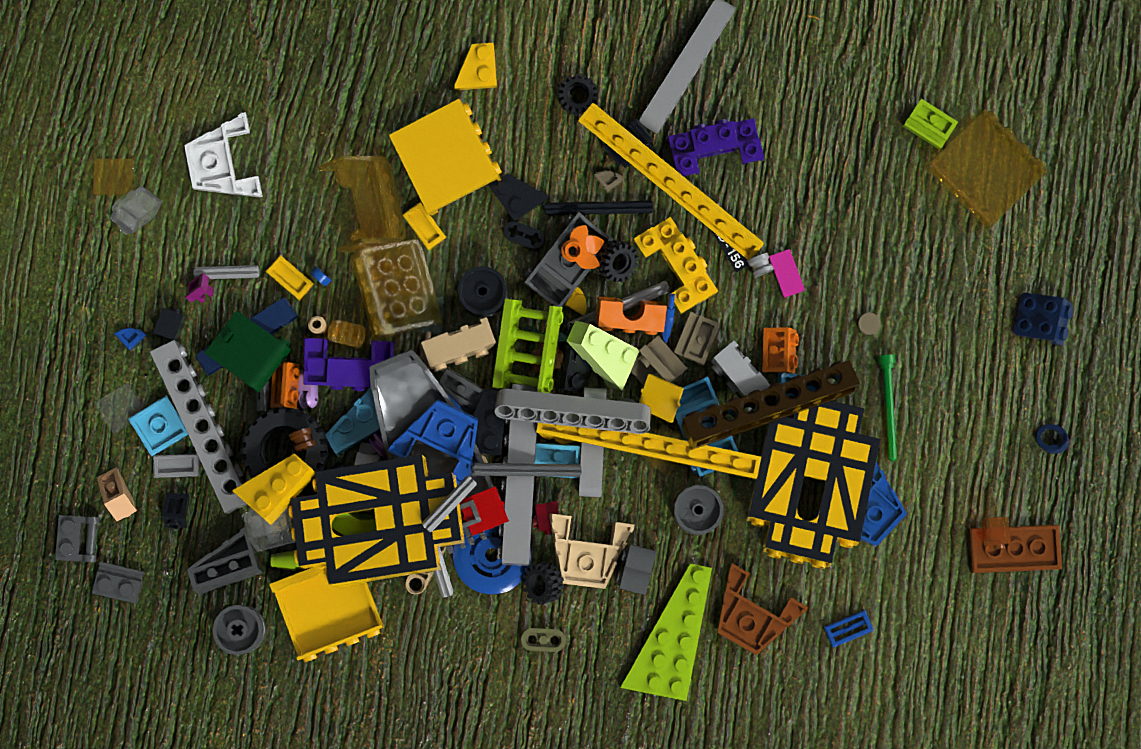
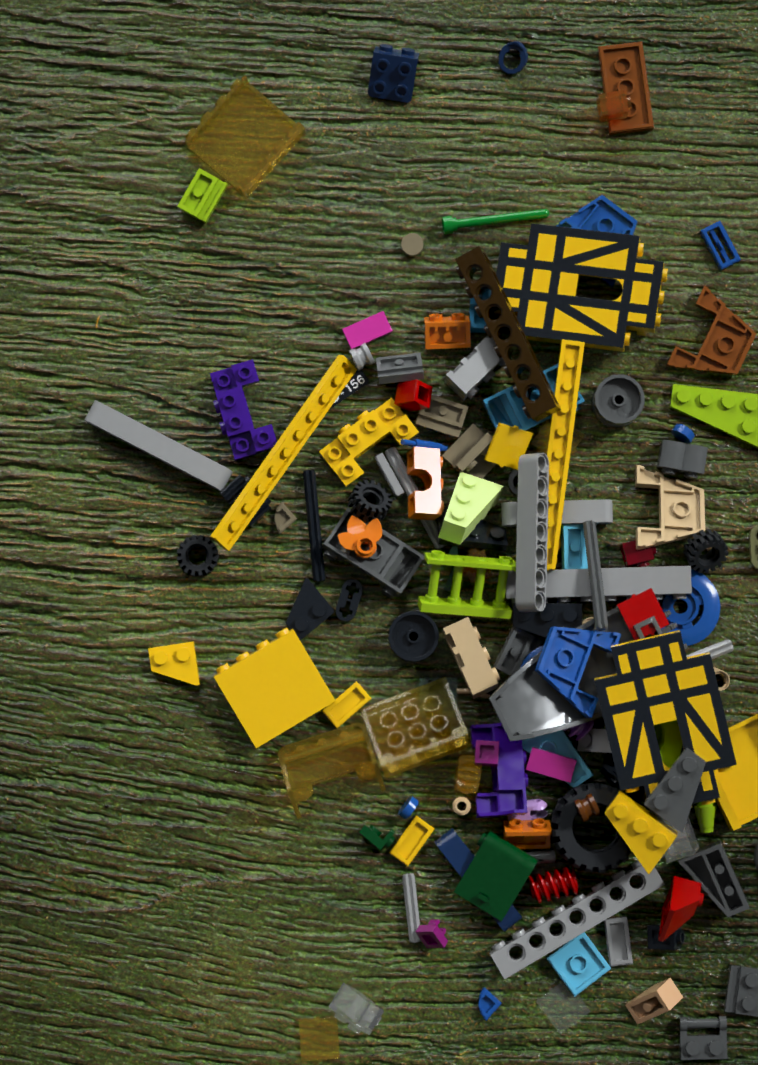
camera: 95 degrees left, 0 degrees up
black brick [153,306,187,342] -> none
white wing [184,112,263,197] -> none
light grey axle [422,476,477,532] -> none
yellow tile [565,287,587,316] -> none
none -> dark green bracket [359,824,396,850]
none -> light grey tile [375,453,404,499]
none -> dark grey plate [376,353,424,384]
none -> red brick [394,379,433,411]
none -> magenta tile [475,740,499,766]
none -> dark pink tile [526,747,577,783]
none -> red piece [528,866,578,904]
none -> dark grey wing [644,747,706,833]
none -> red slope [658,876,704,942]
none -> blue tile [671,424,695,444]

